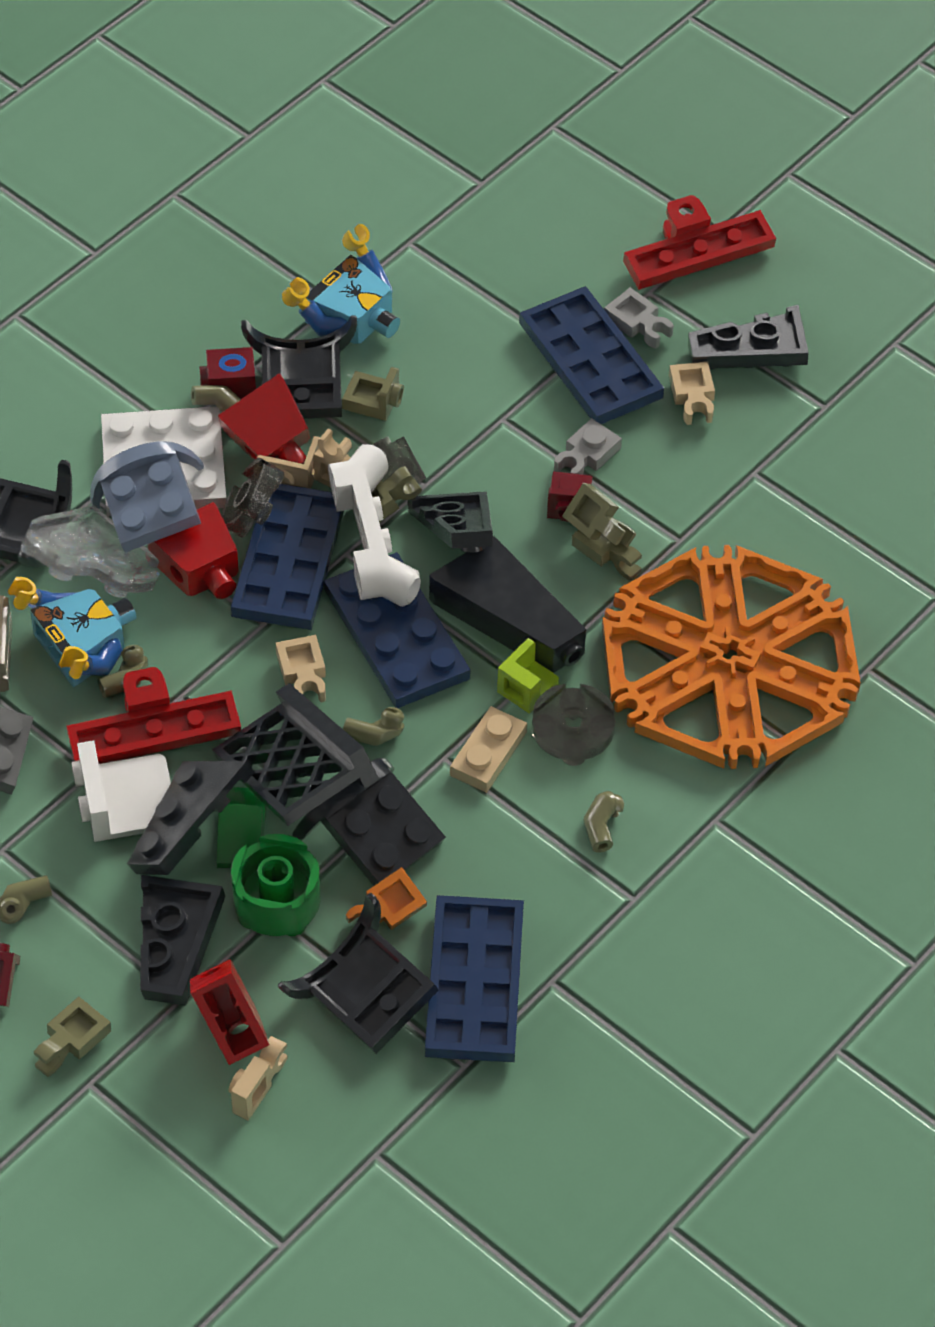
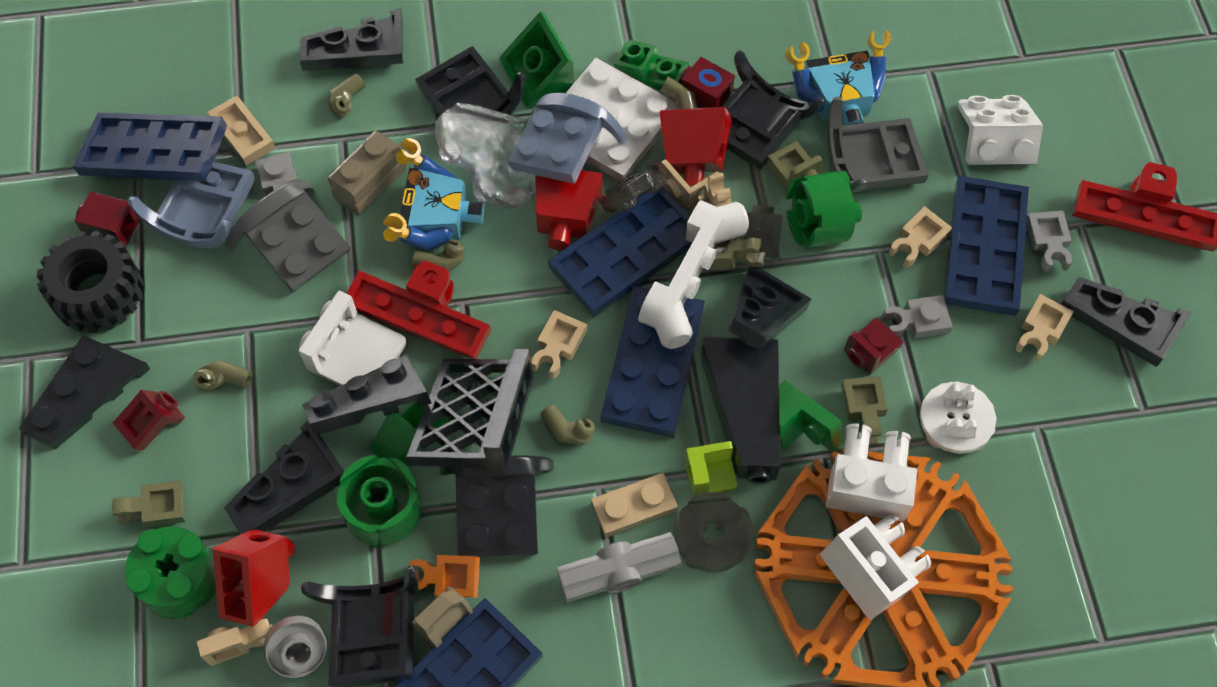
camera: 40 degrees right, 10 degrees up
olive plate [562,483,636,547] -> none
olive arm [583,791,624,853] -> none
none -> green brick [125,526,216,619]
none -> light grey plate [264,616,327,678]
none -> dark tan piece [411,586,473,649]
none -> green slope [499,11,574,108]
none -> light grey piece [556,532,682,603]
none -> green slope [613,39,690,90]
none -> green slope [779,380,843,453]
none -> green brick [786,171,862,249]
none -> white brick [819,514,931,621]
none -> white brick [826,423,917,522]
none -> dark grey piece [827,97,929,192]
none -> tan plate [889,206,952,268]
none -> white plate [919,381,997,454]
none -> white bracket [958,95,1043,165]

